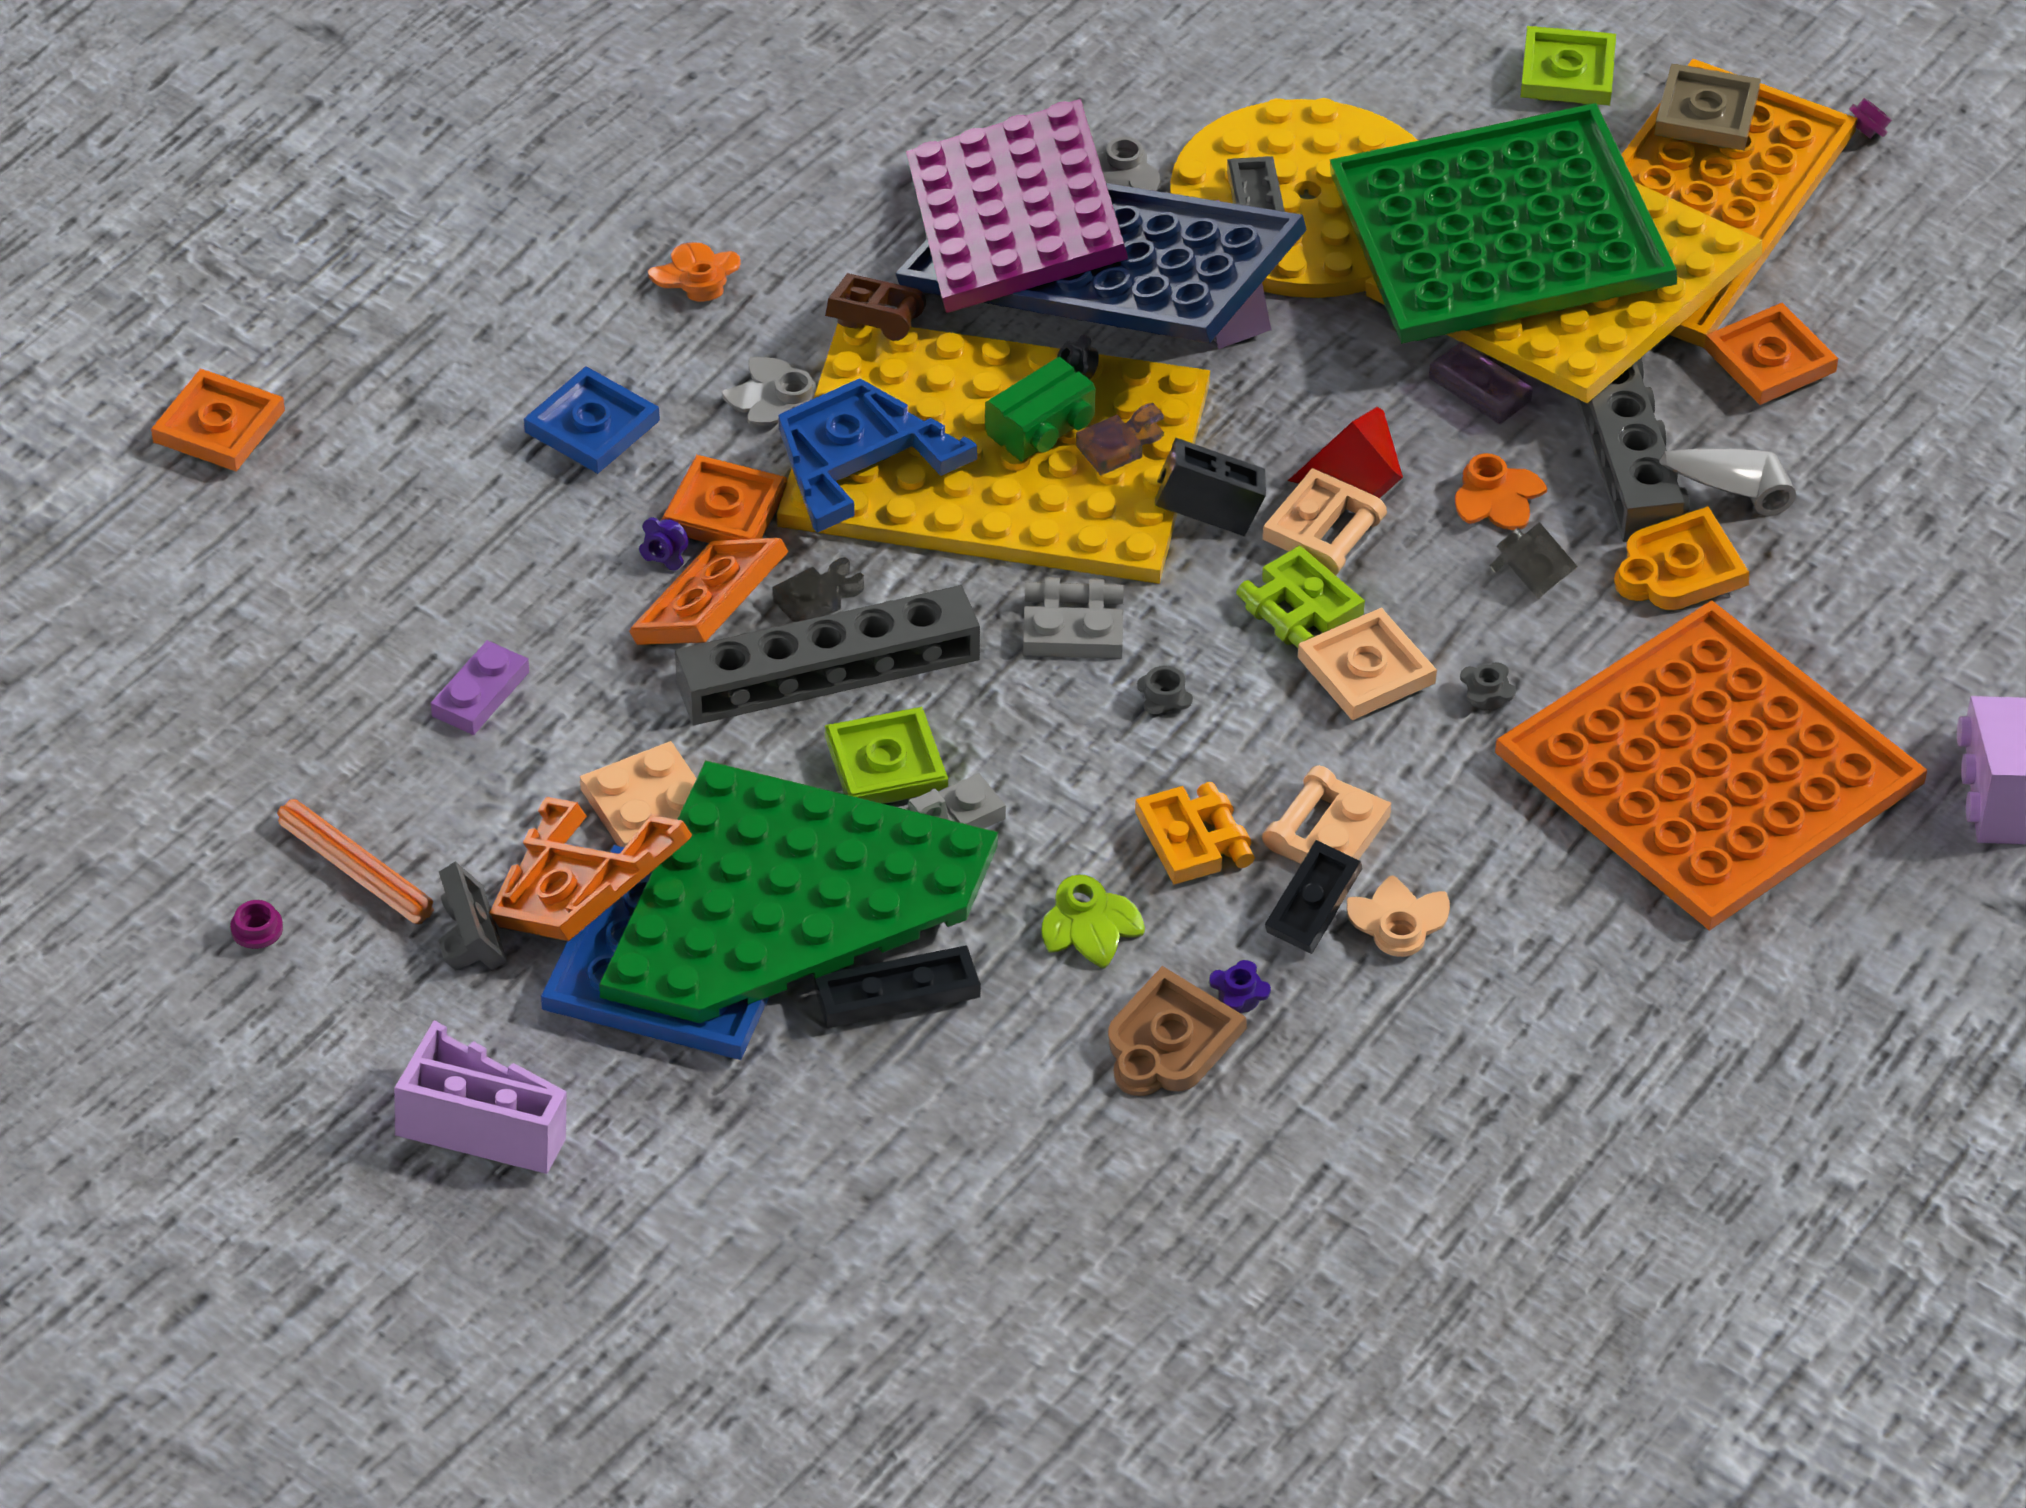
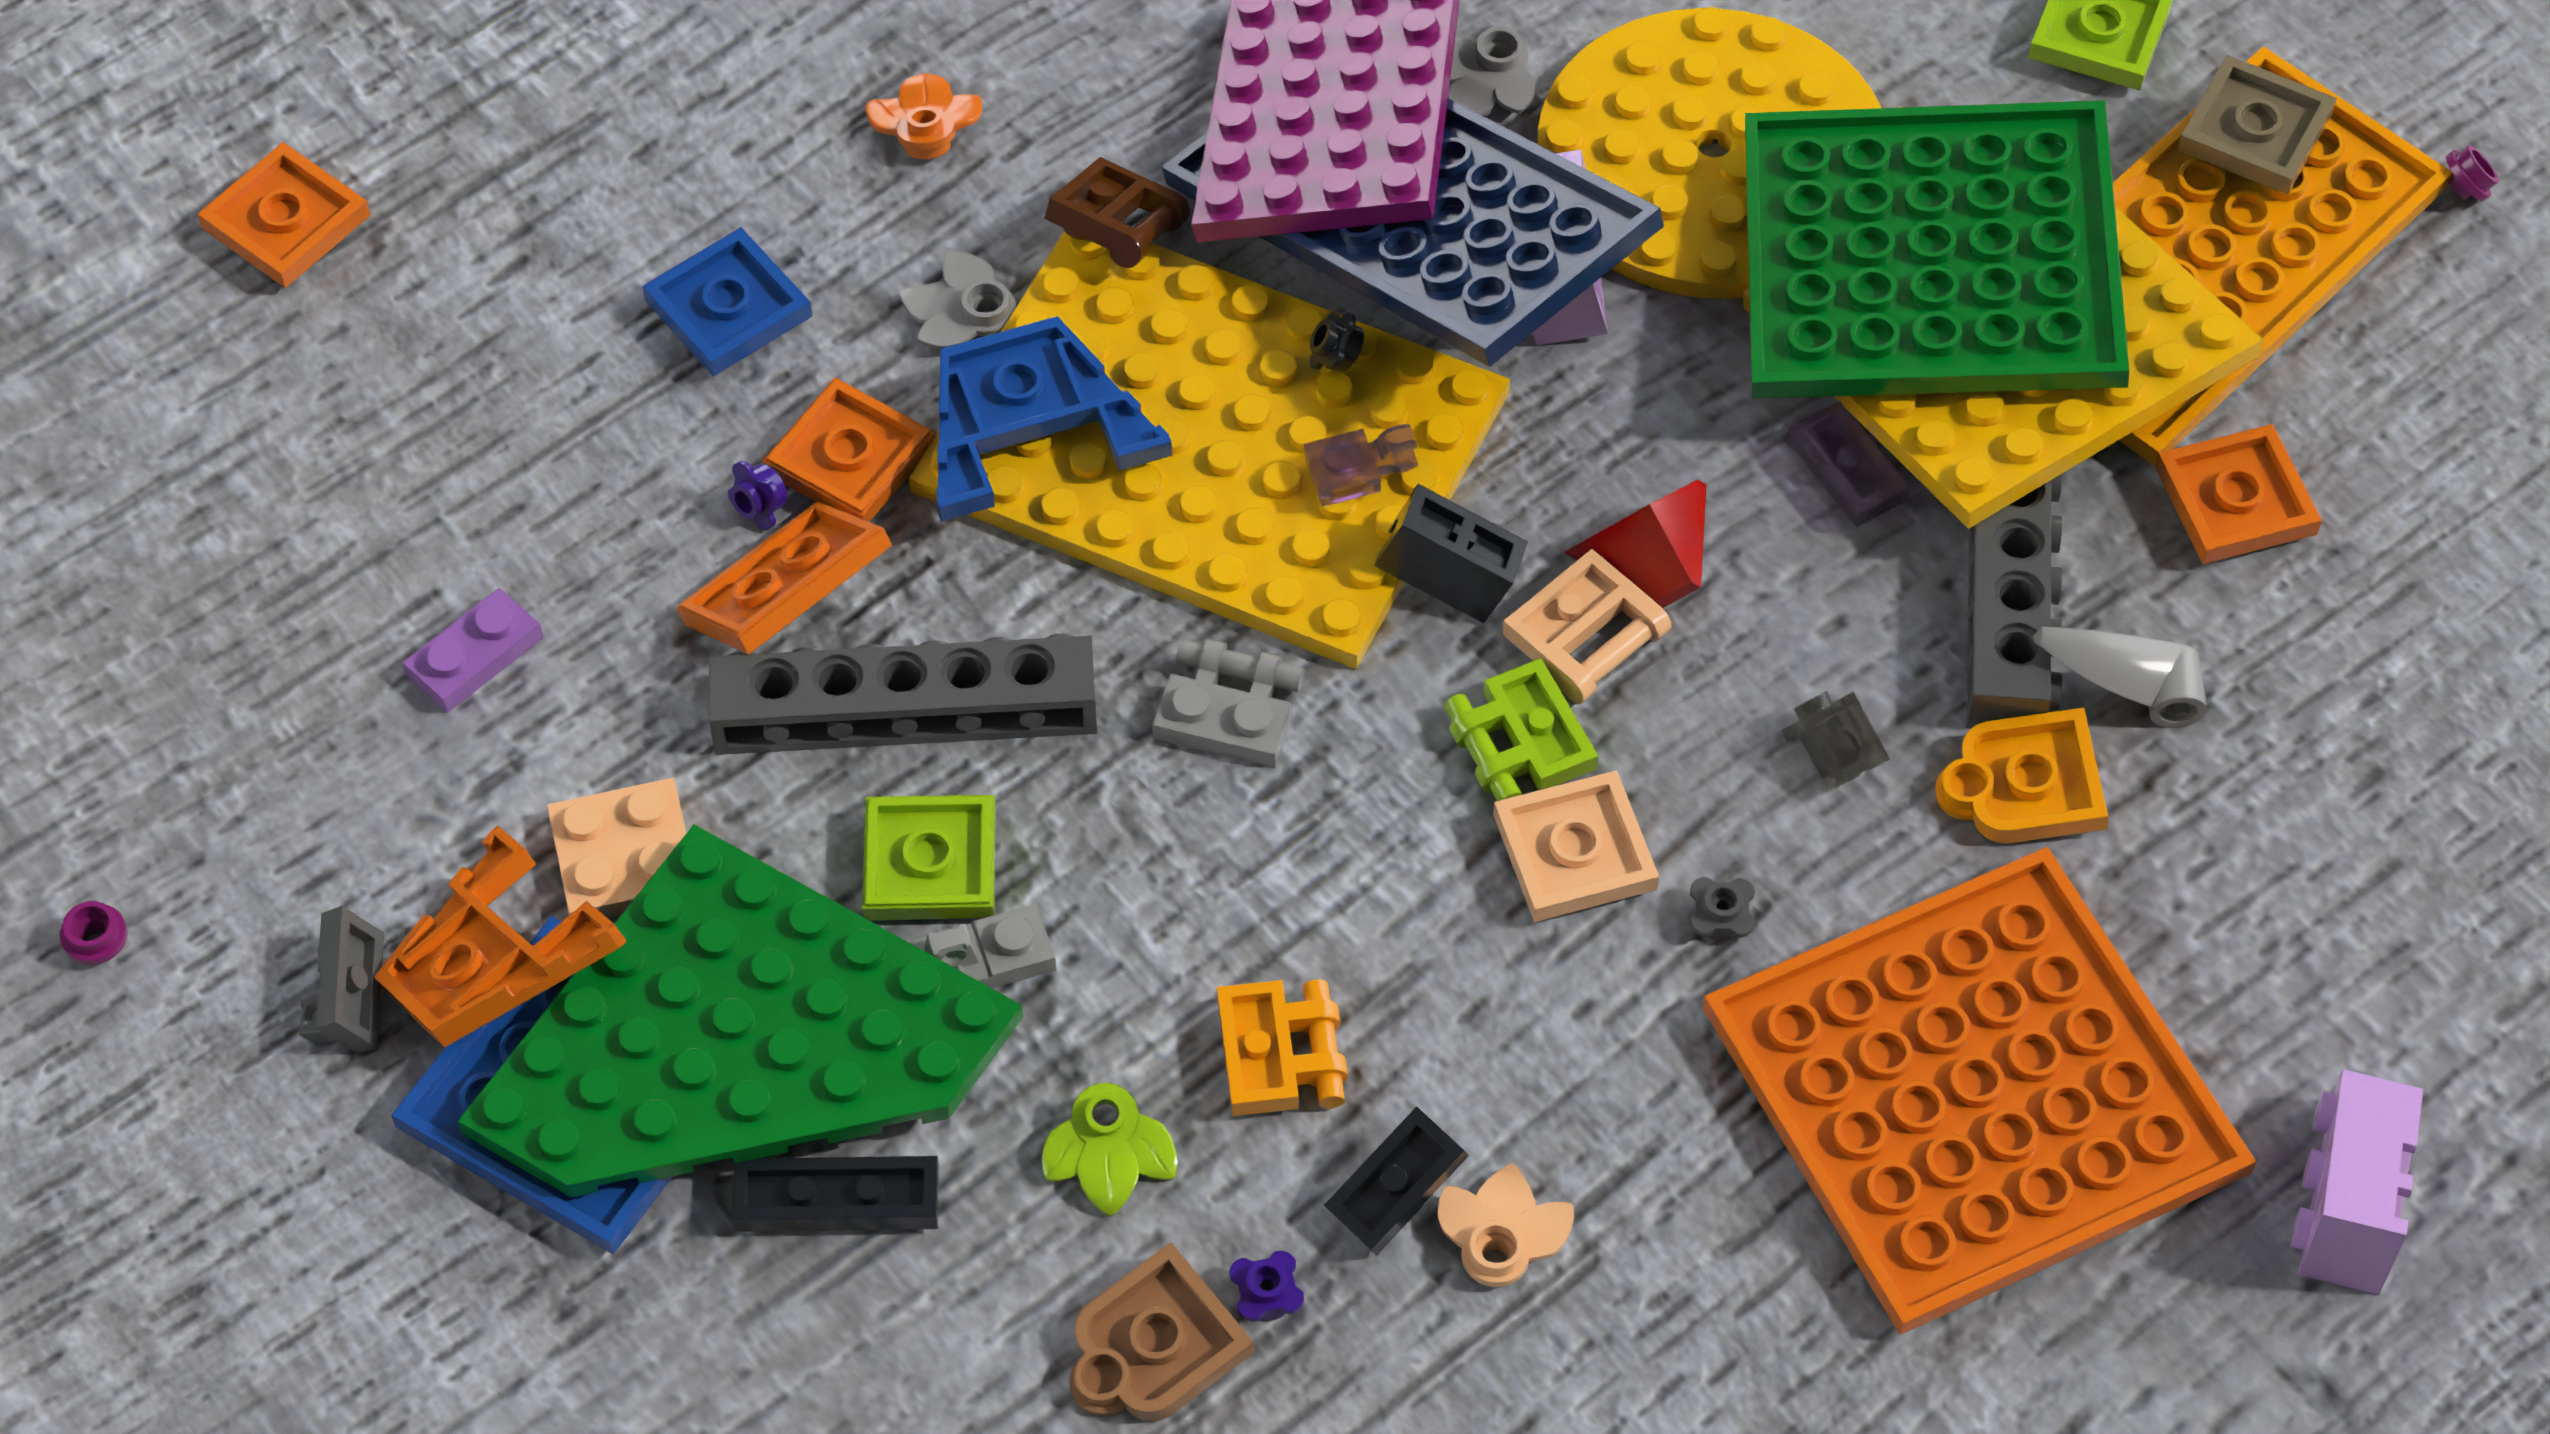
camera: 15 degrees right, 10 degrees up
orange axle [277,799,434,925] -> none
lavender wedge [394,1020,567,1174] -> none
clear smoke plate [772,557,864,622] -> none
green brick [985,357,1096,462] -> none
dark grey plate [1137,666,1193,714] -> none
dark grey plate [1227,156,1285,212] -> none
light nougat plate [1262,765,1391,864] -> none
orange plate [1455,453,1547,530] -> none

